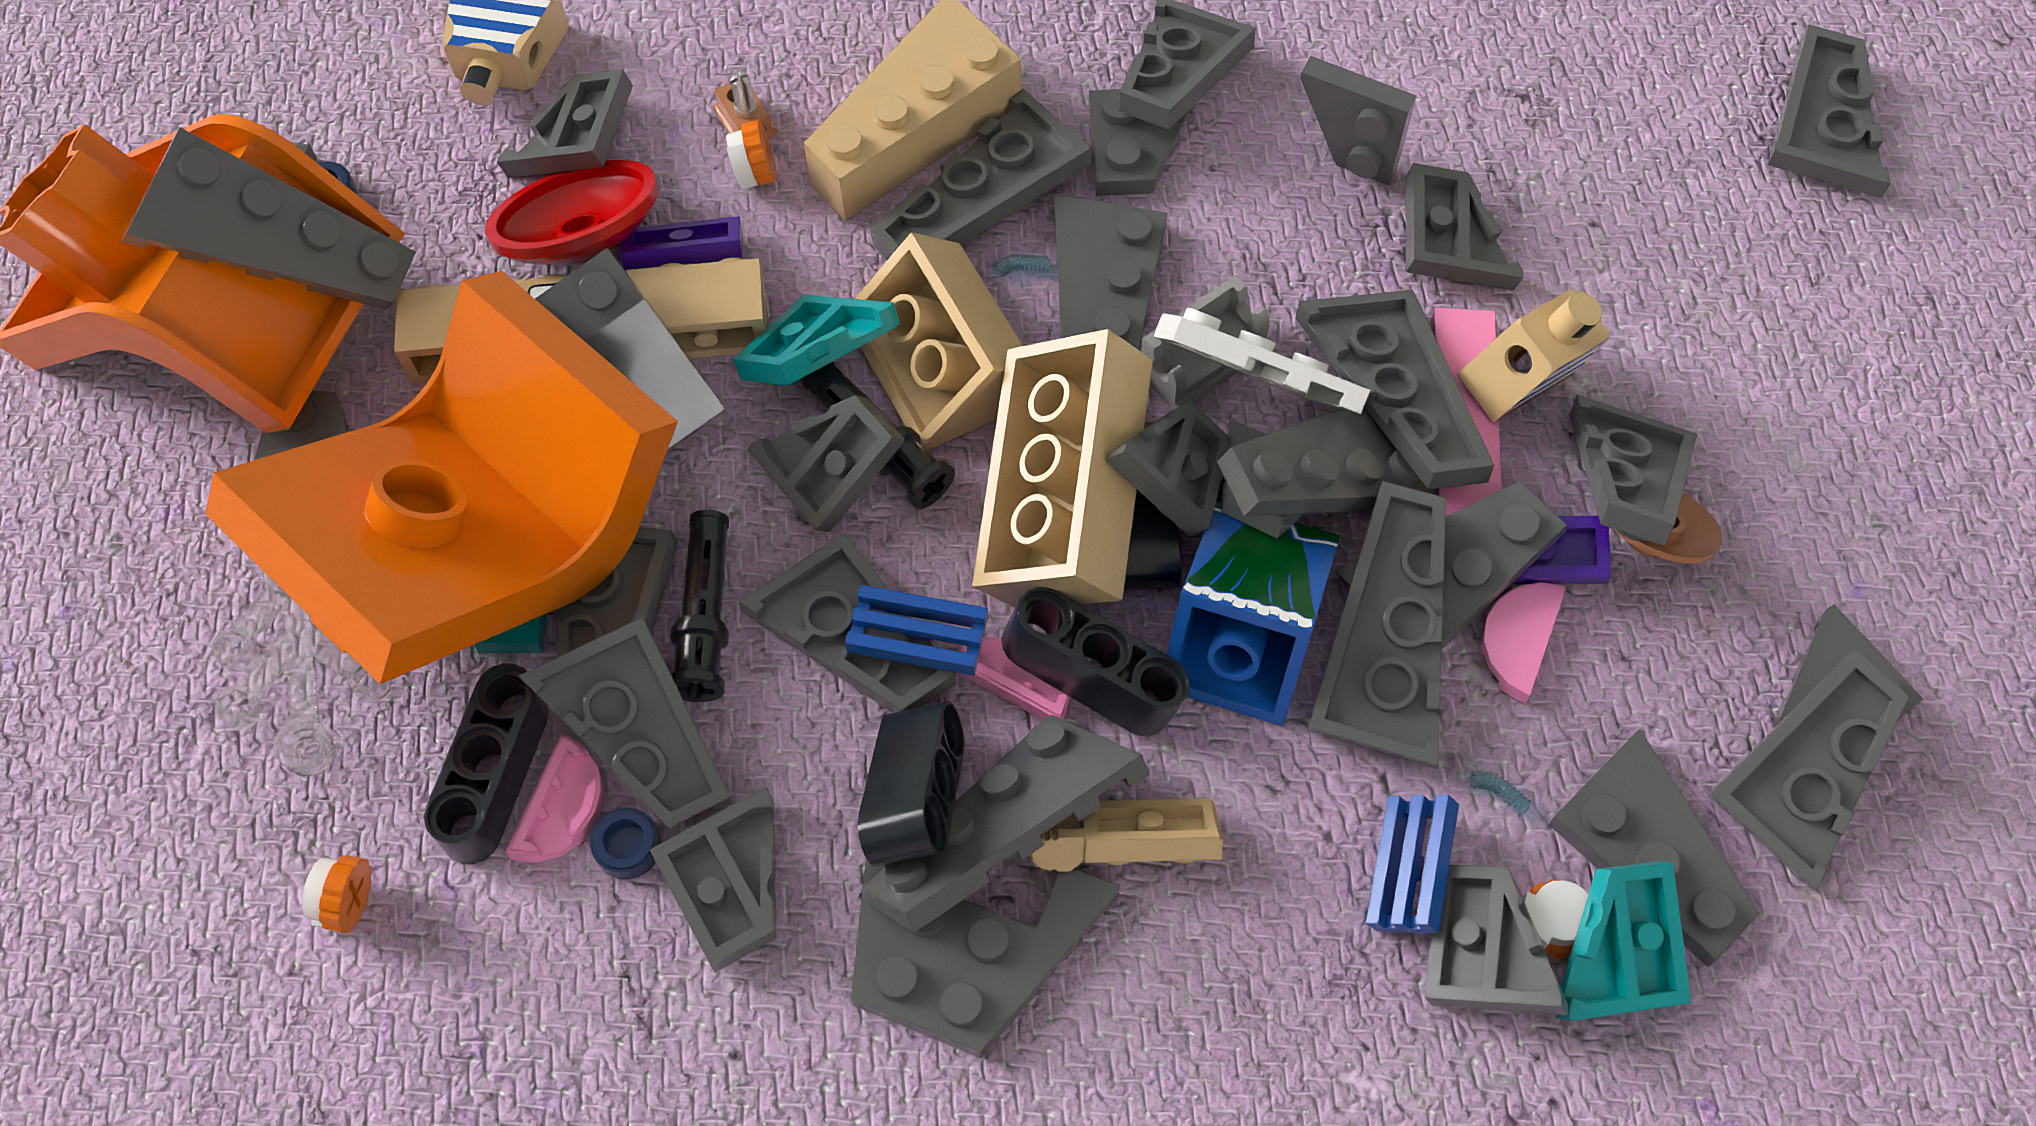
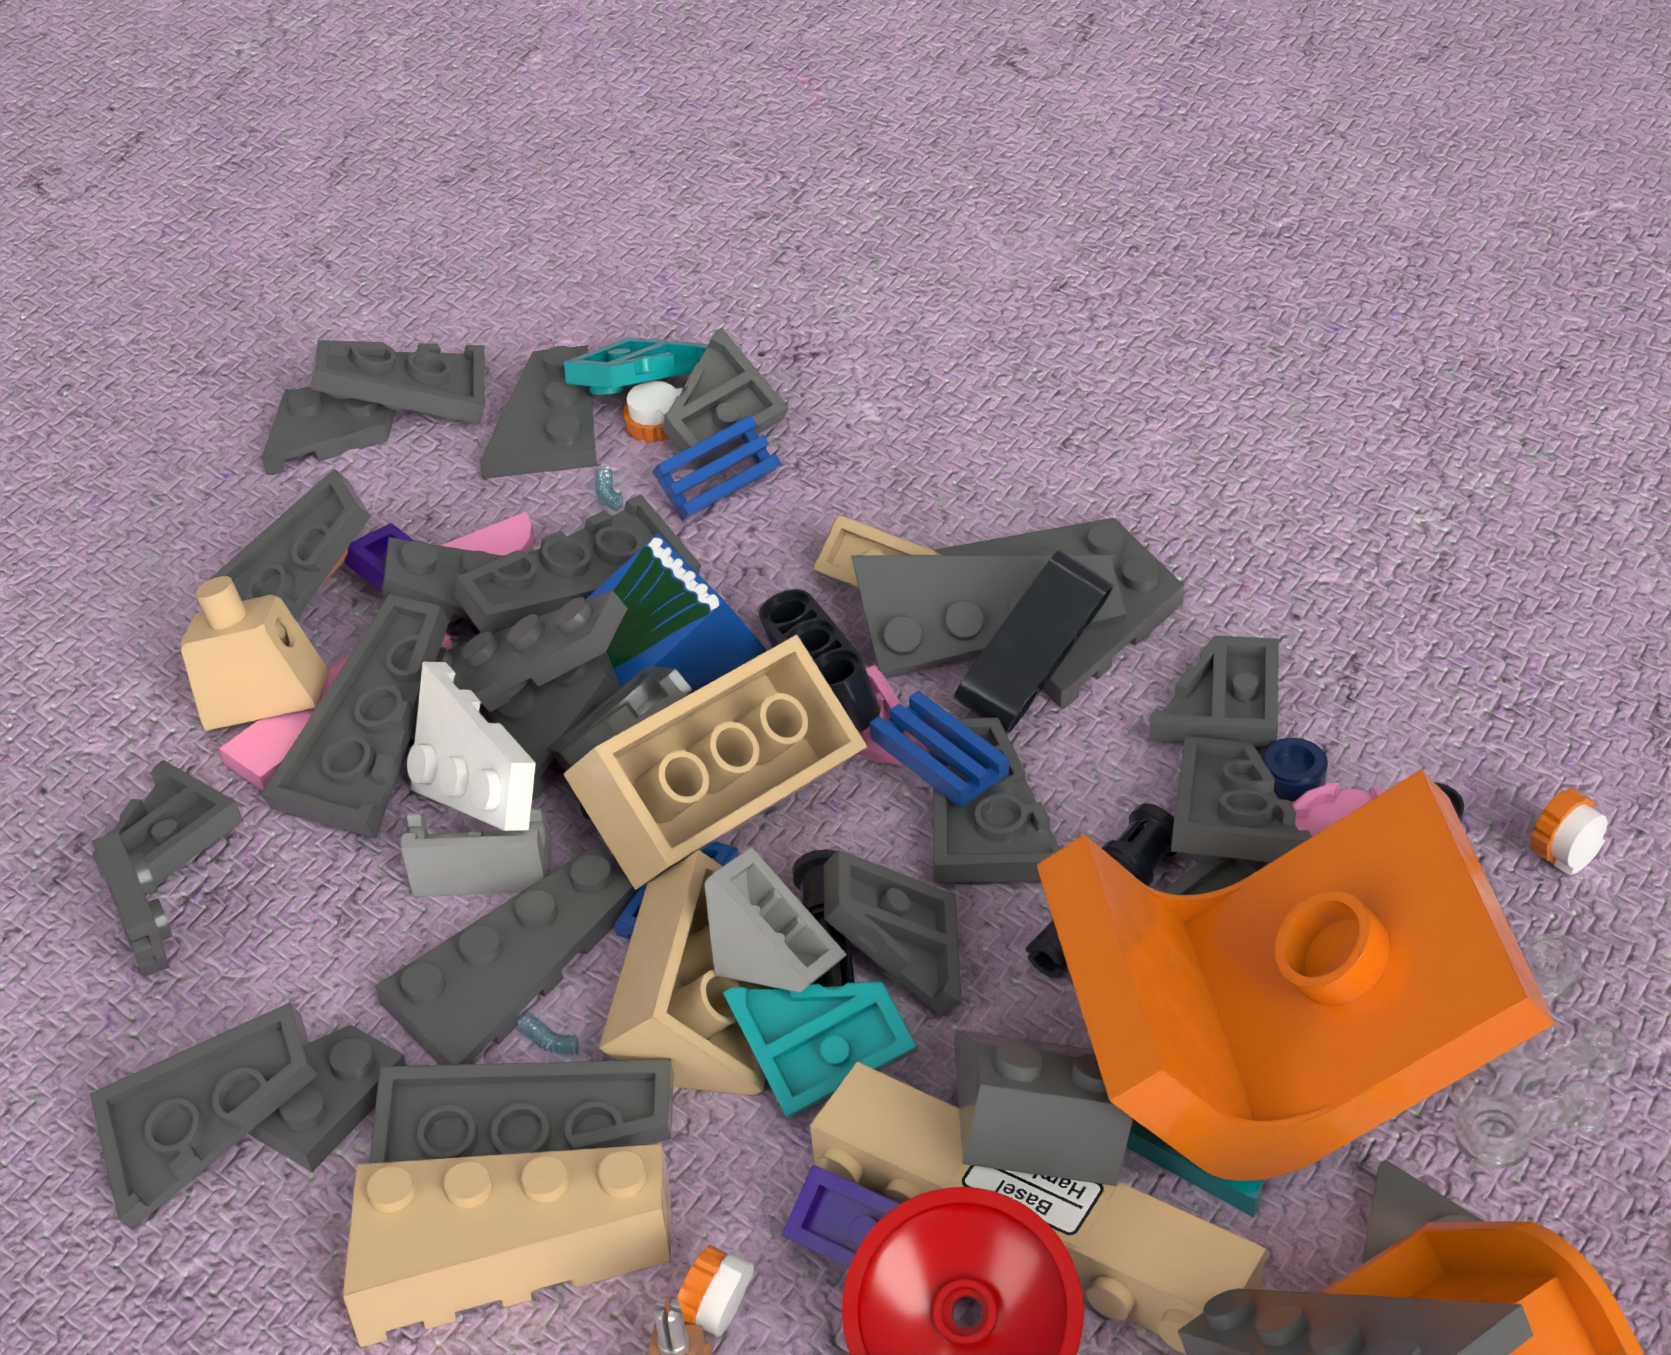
camera: 140 degrees left, 20 degrees down
none -> light grey slope [704,847,847,993]

